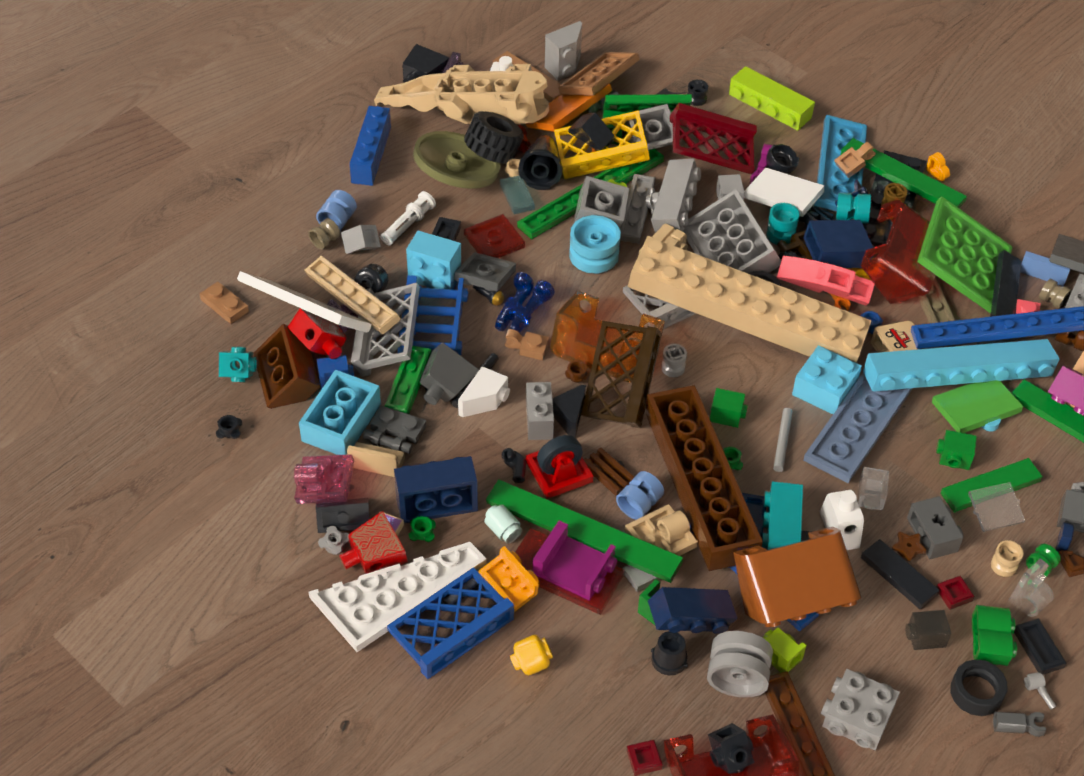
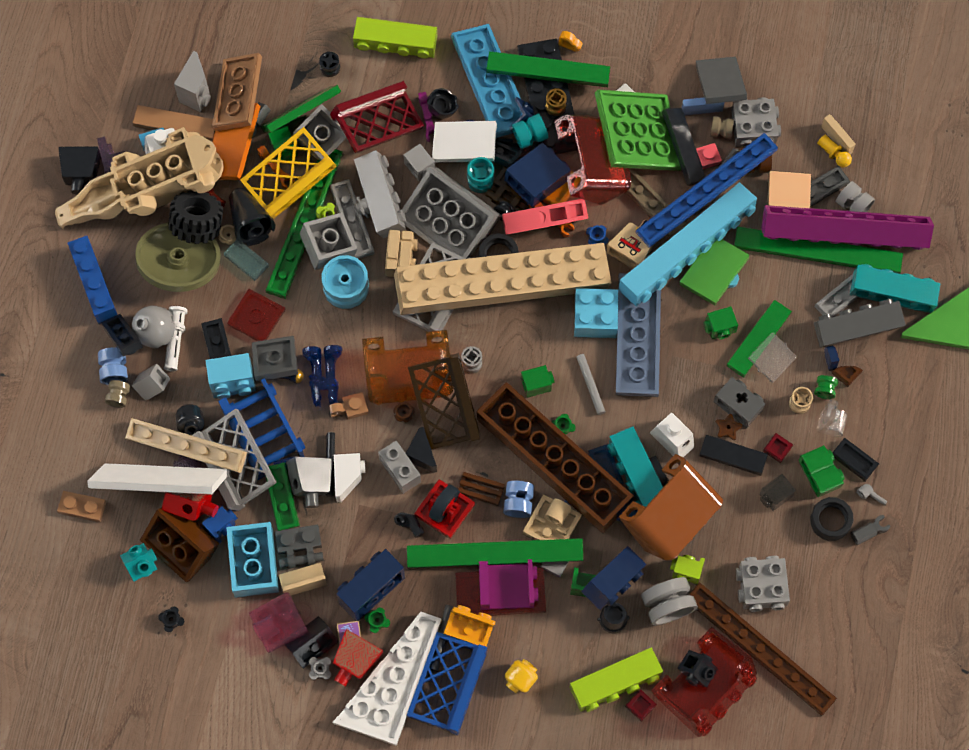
camera: 30 degrees left, 20 degrees up
light aqua brick [484,505,522,544] -> none
black slope [568,112,615,151] -> none
medium nougat plate [834,142,875,178] -> none
clear brick [857,467,889,510] -> none
none -> black plate [101,314,143,357]
none -> light grey cylinder [131,305,175,349]
none -> lime brick [569,647,663,712]

